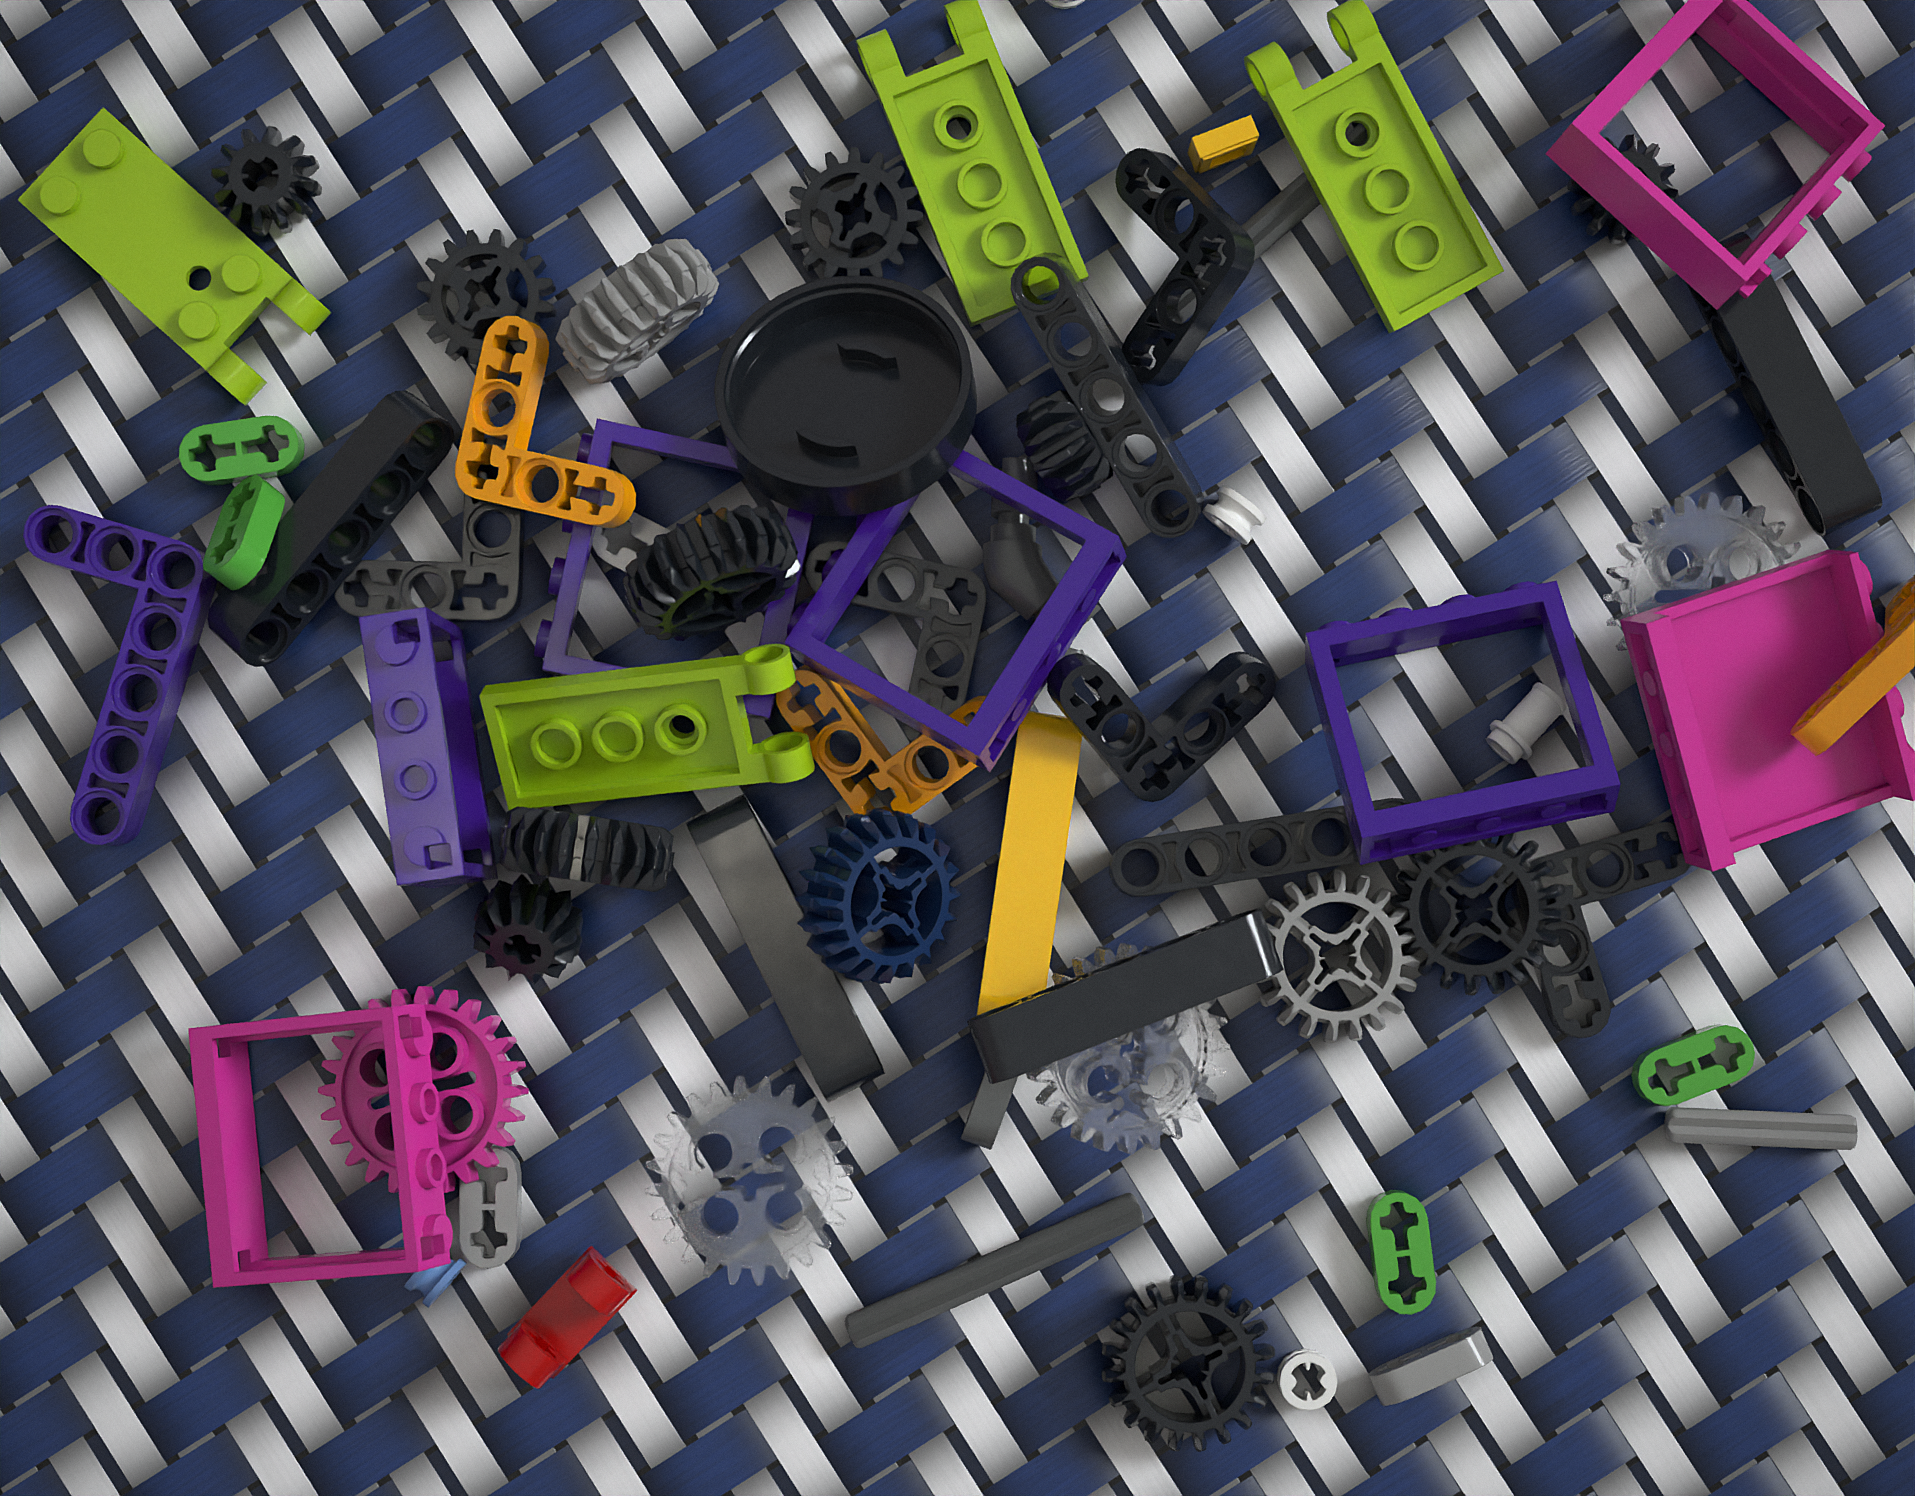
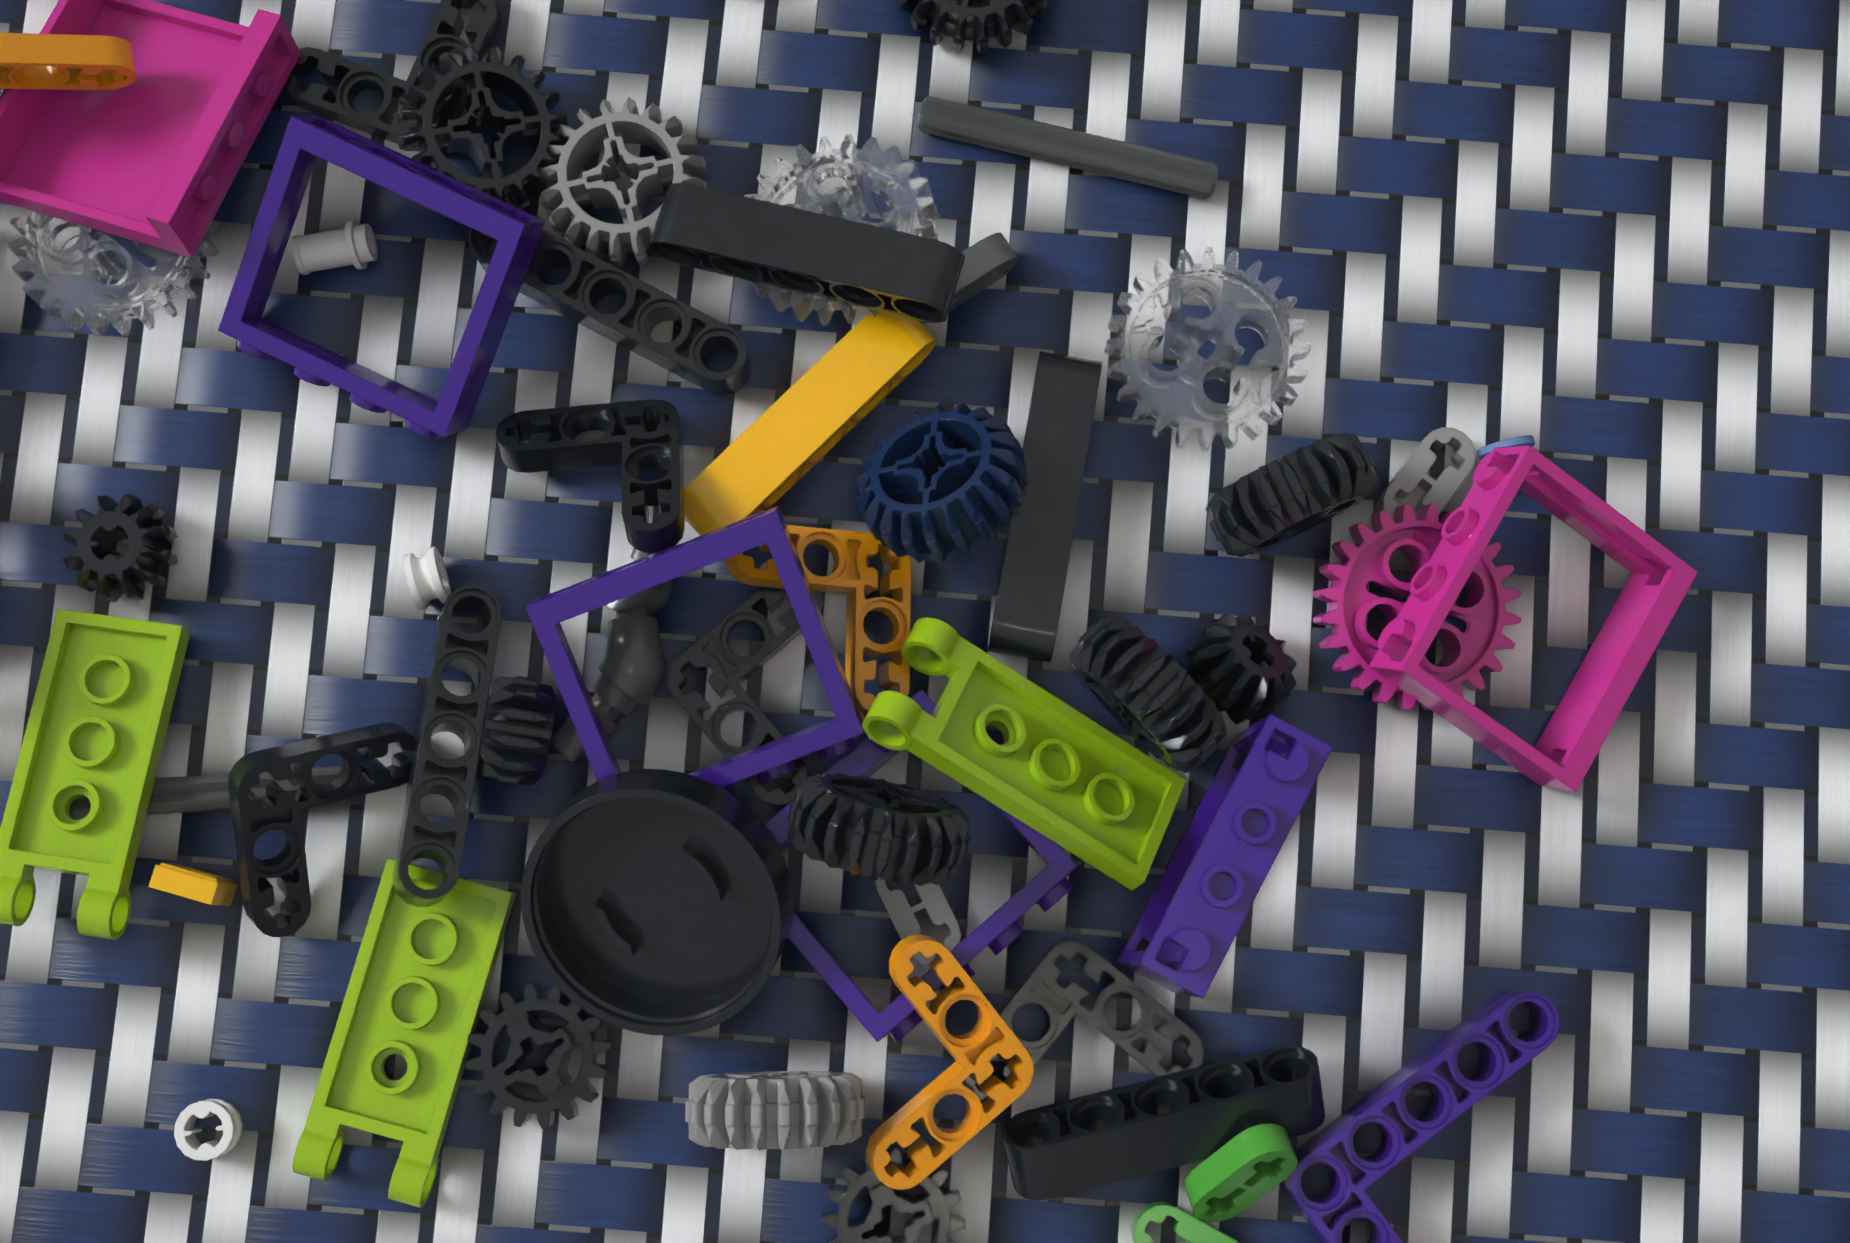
camera: 145 degrees left, 5 degrees down
red piece [498,1245,637,1389] -> none
none -> black gear [62,494,178,602]
none -> black gear [1206,433,1380,557]

